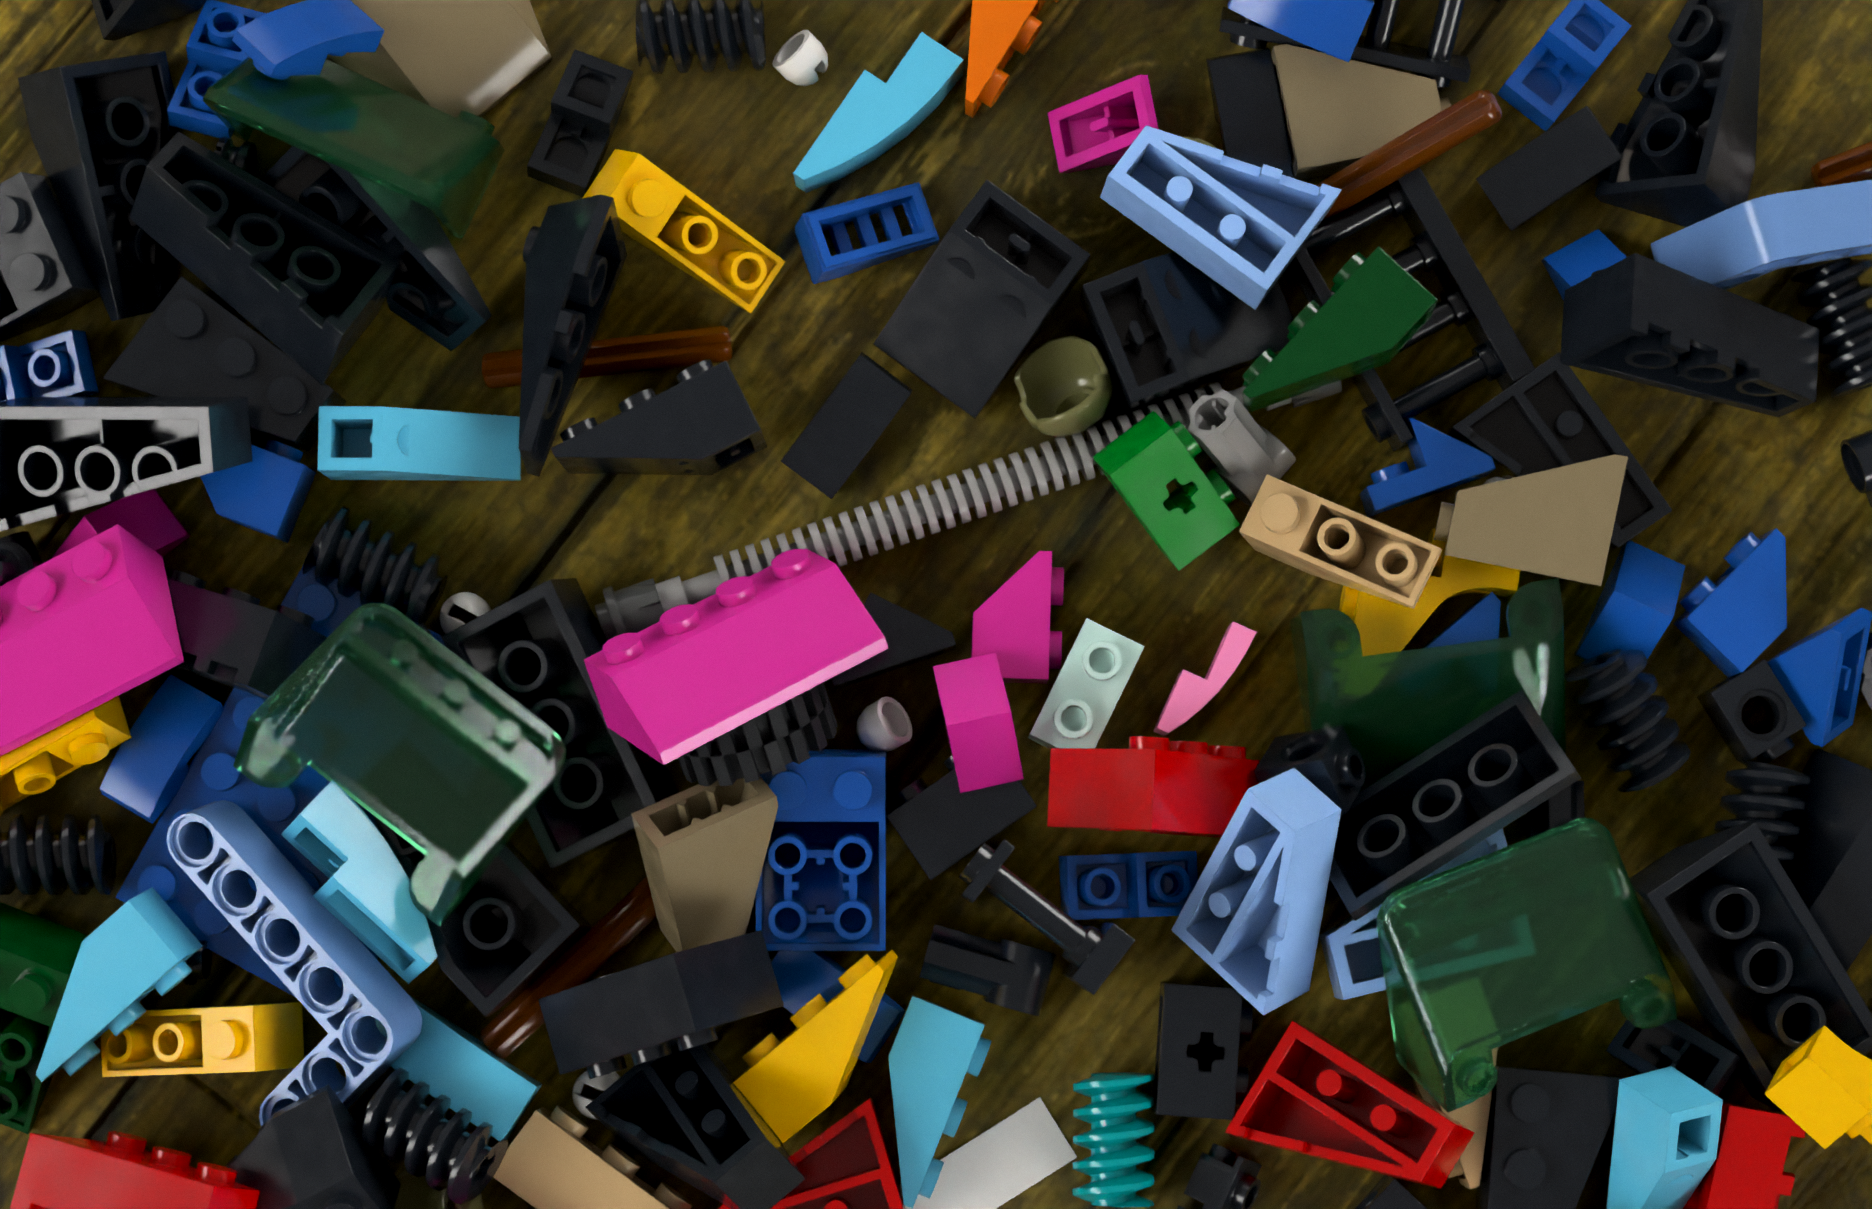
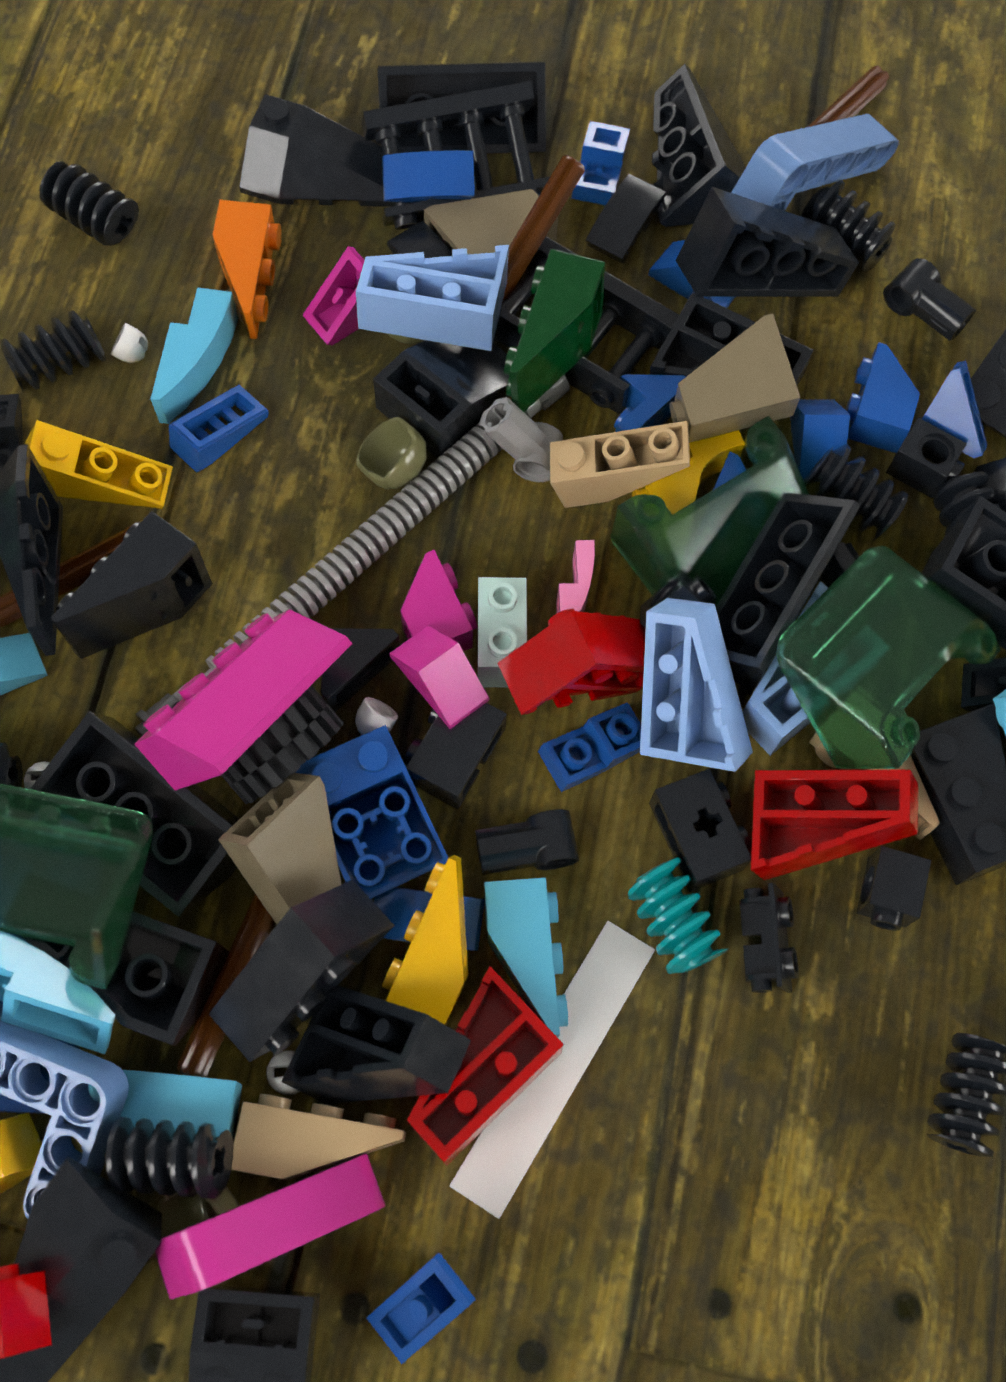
camera: 30 degrees left, 15 degrees down
black slope [781,352,912,499] -> none
black slope [873,180,1090,419] -> none
black fence [959,839,1135,995] -> none
green brick [1092,411,1240,571] -> none

